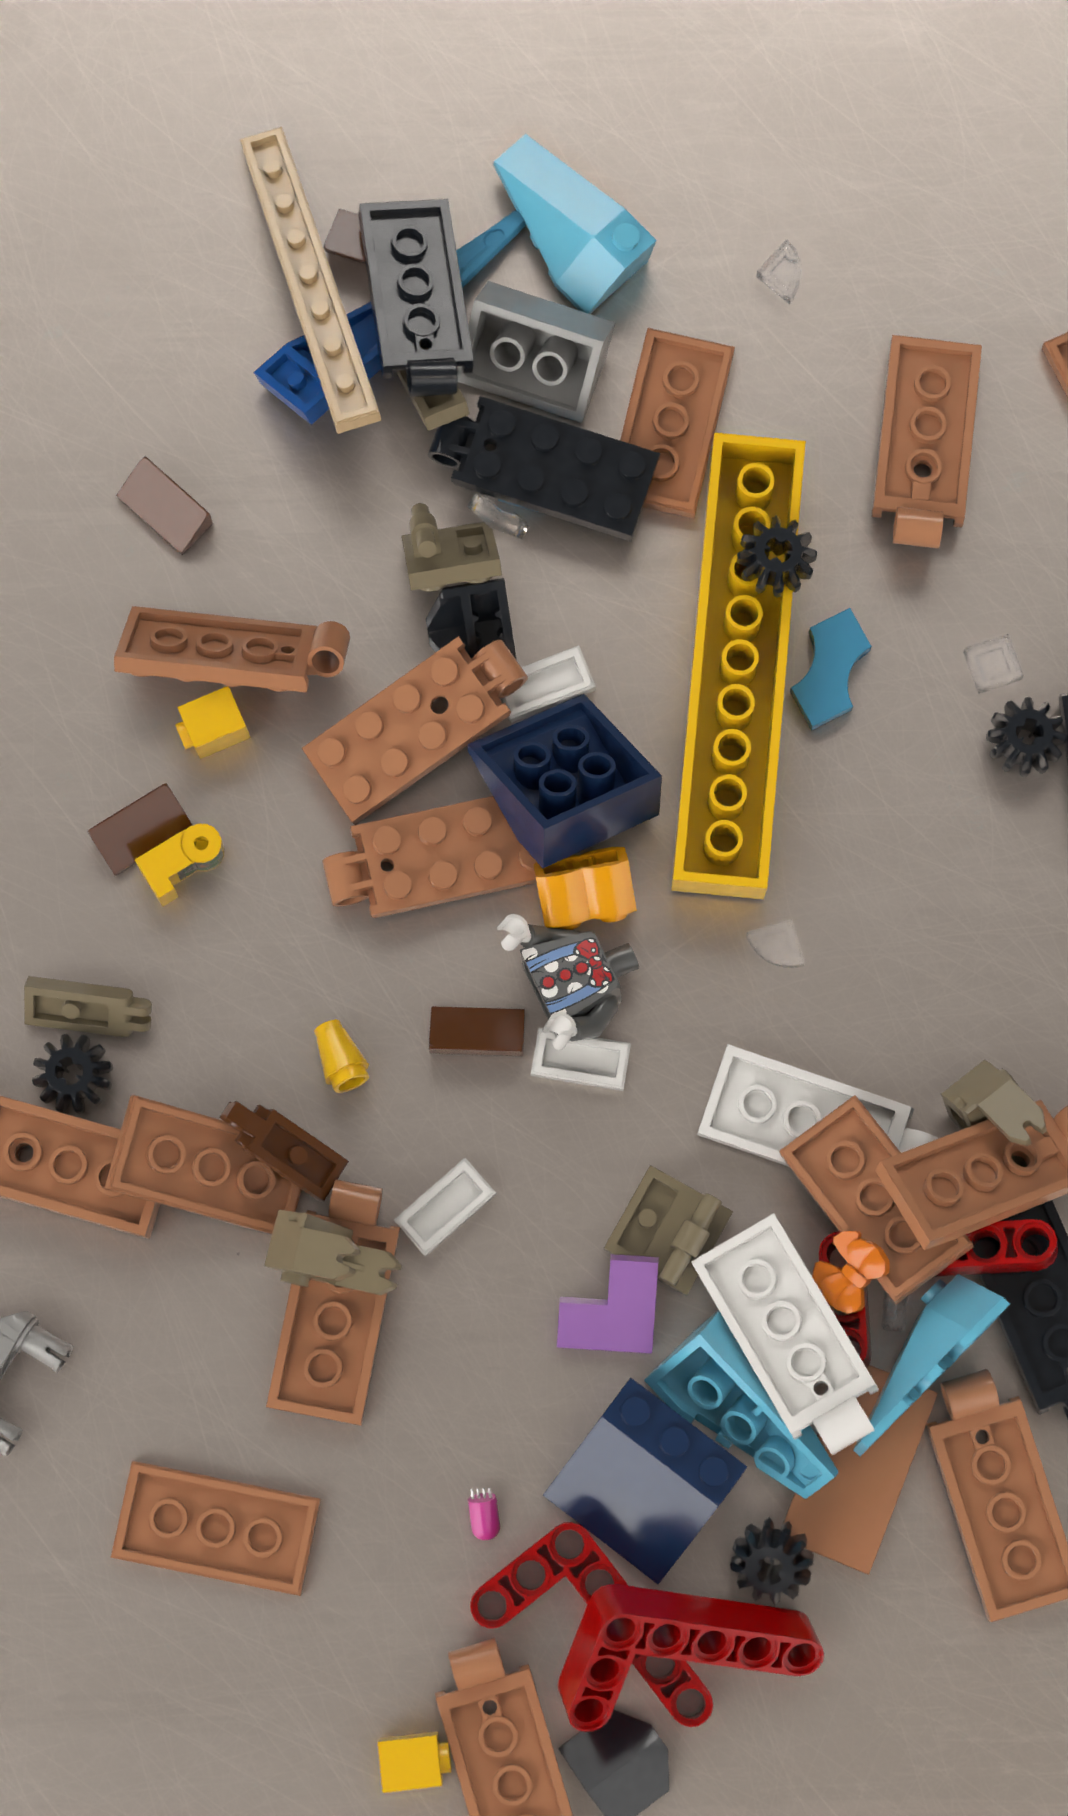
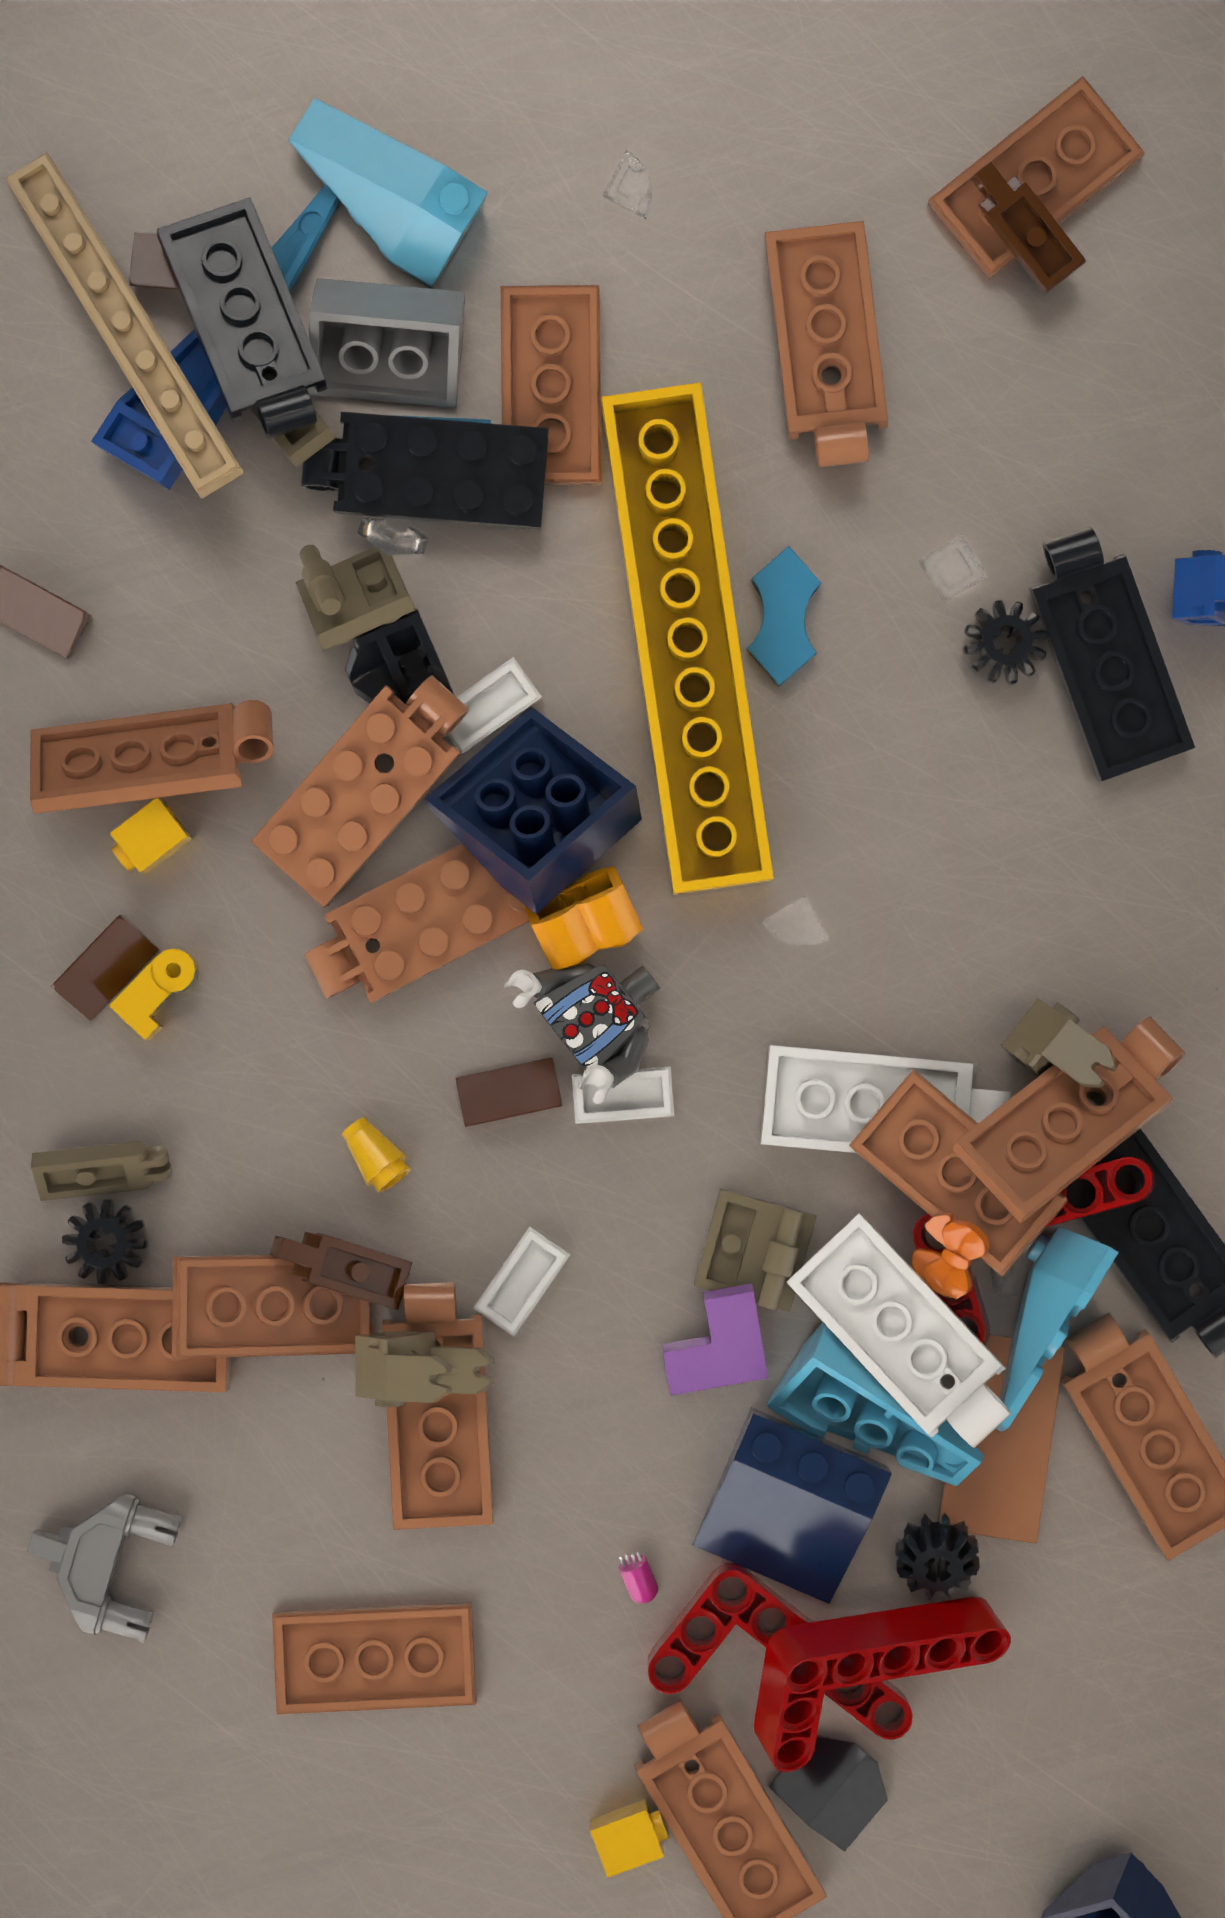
camera: 15 degrees left, 10 degrees up
black gear [737,515,817,598] -> none

